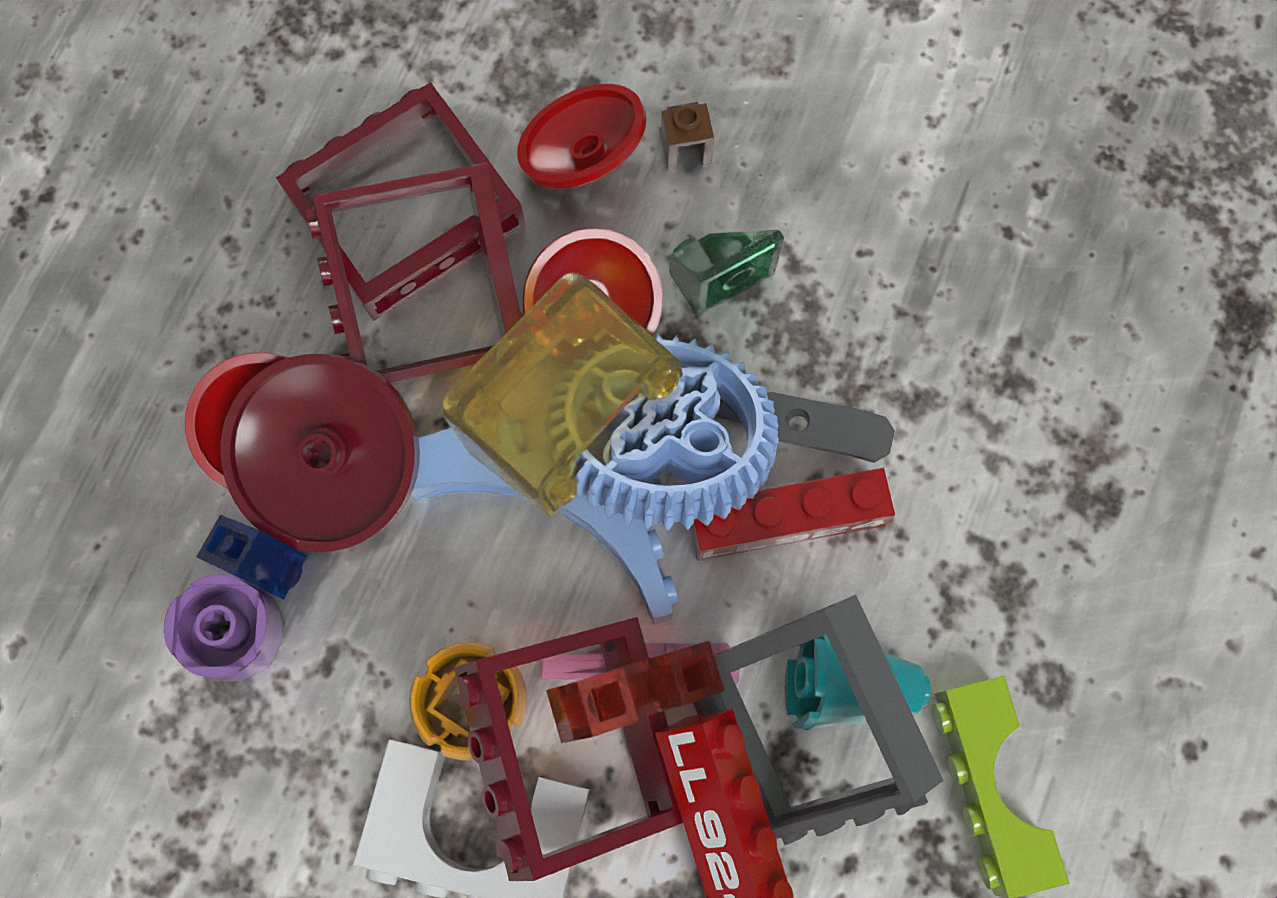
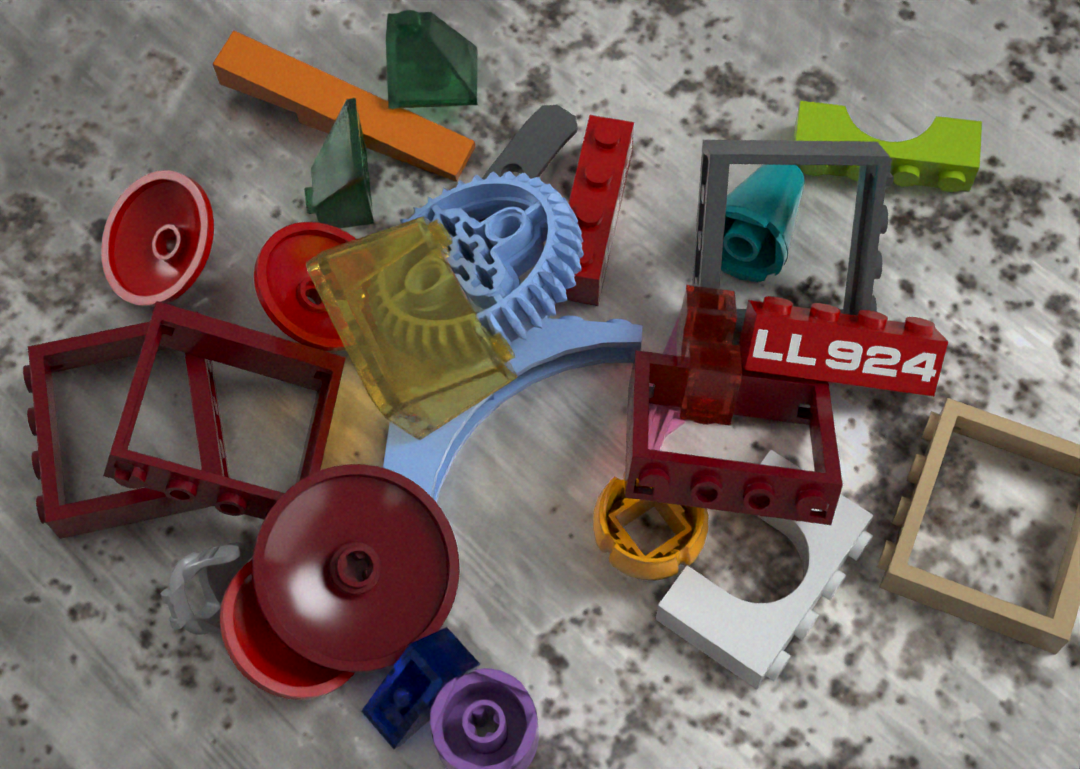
camera: 65 degrees left, 10 degrees down
reddish brown window [659,102,714,171] -> none
none -> light grey helmet [161,542,254,635]
none -> orange slope [212,30,475,182]
none -> clear green slope [386,10,478,109]

